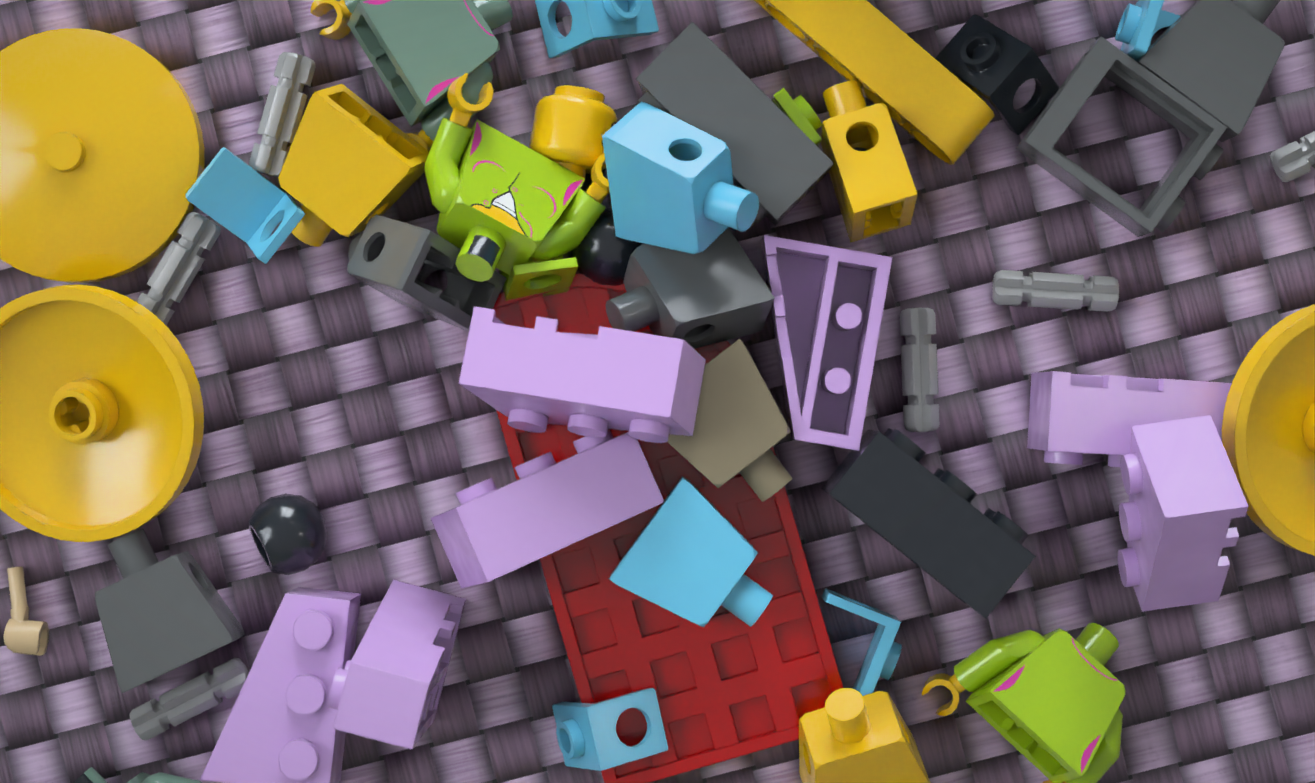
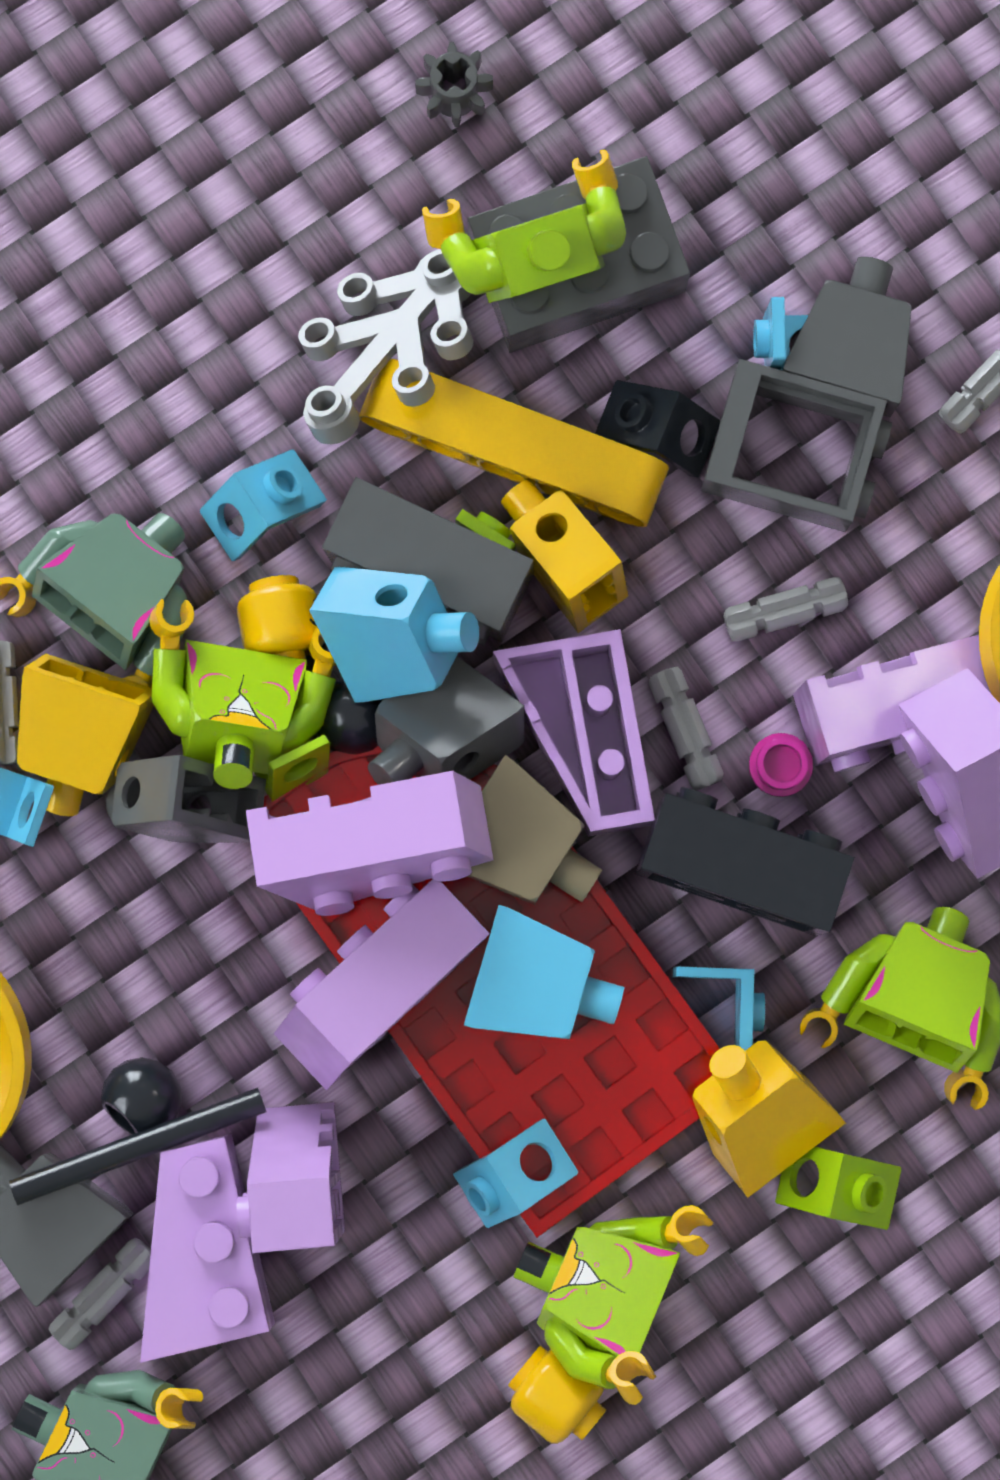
camera: 20 degrees left, 5 degrees down
none -> black bar [9,1088,267,1205]
none -> dark pink plate [749,733,813,797]

